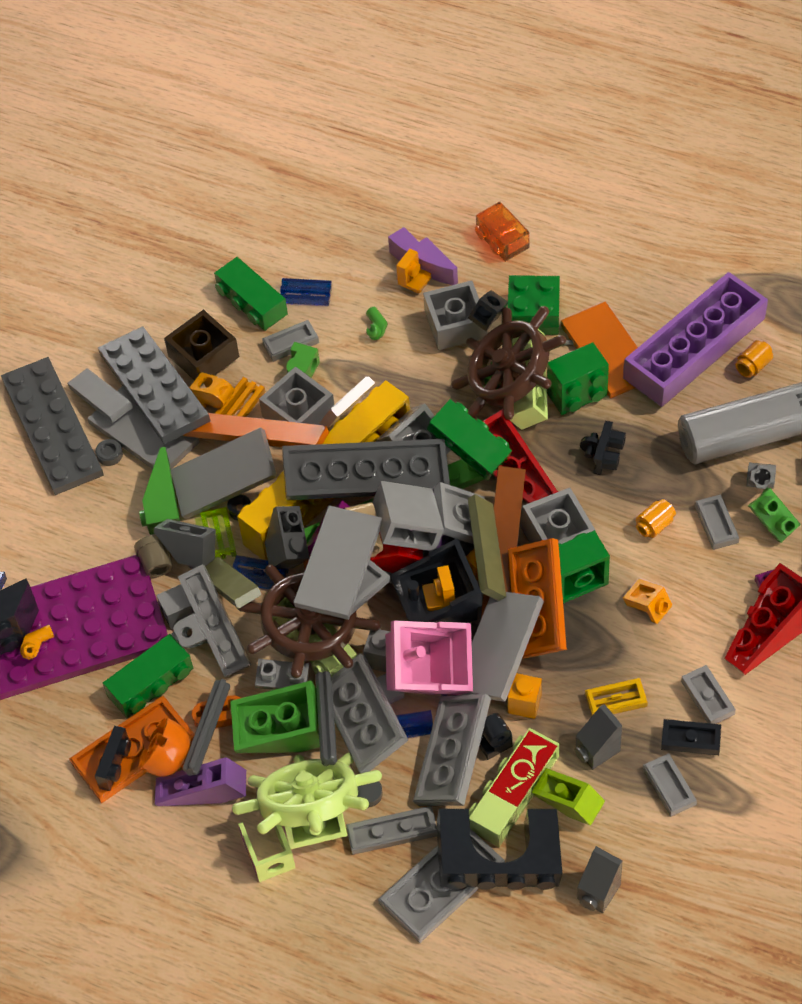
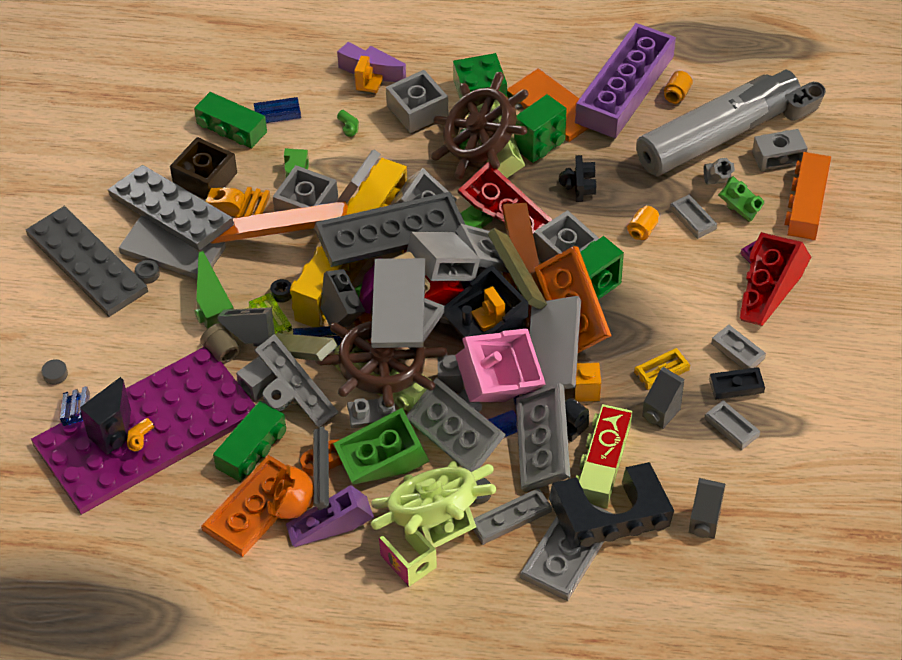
camera: 20 degrees left, 5 degrees down
light grey tile [67,368,133,423] -> none
black plate [95,725,131,791] -> none
light grey tile [171,428,277,519] -> none
light grey tile [262,320,319,362] -> none
dark grey axle [315,671,337,766] -> none
green brick [427,399,512,481] -> none
black leg [468,290,508,331] -> none
clear orange brick [475,201,530,262] -> none
lime slope [531,768,605,826] -> none
light orange bracket [623,579,672,624] -> none

